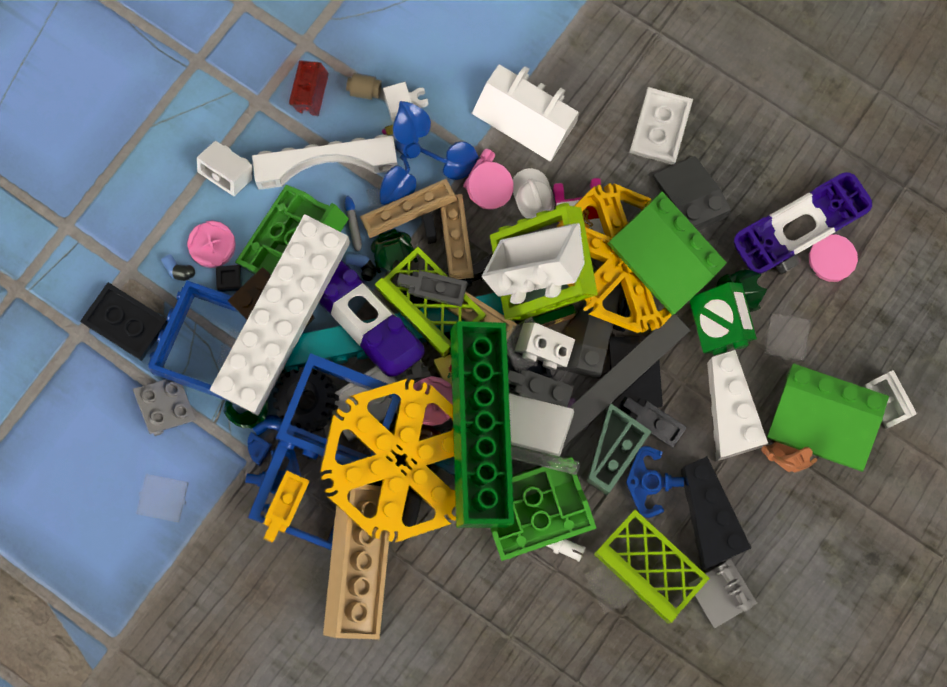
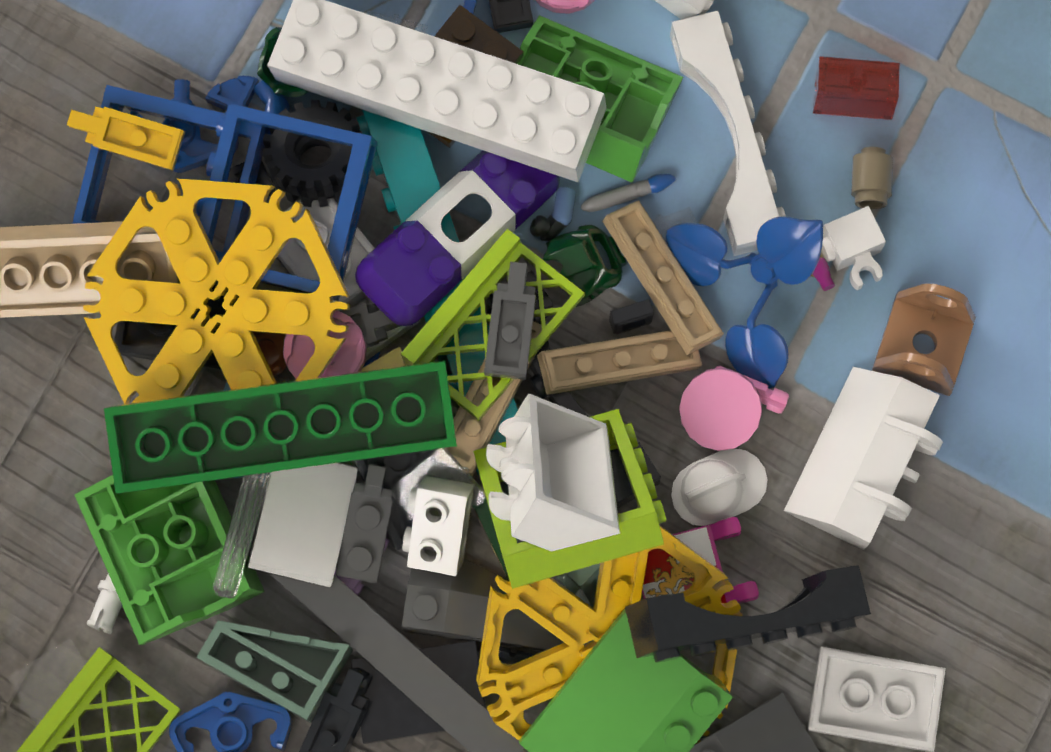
camera: 85 degrees right, 0 degrees up
none -> black arch [625,565,871,663]
none -> medium nougat hose [872,284,976,396]

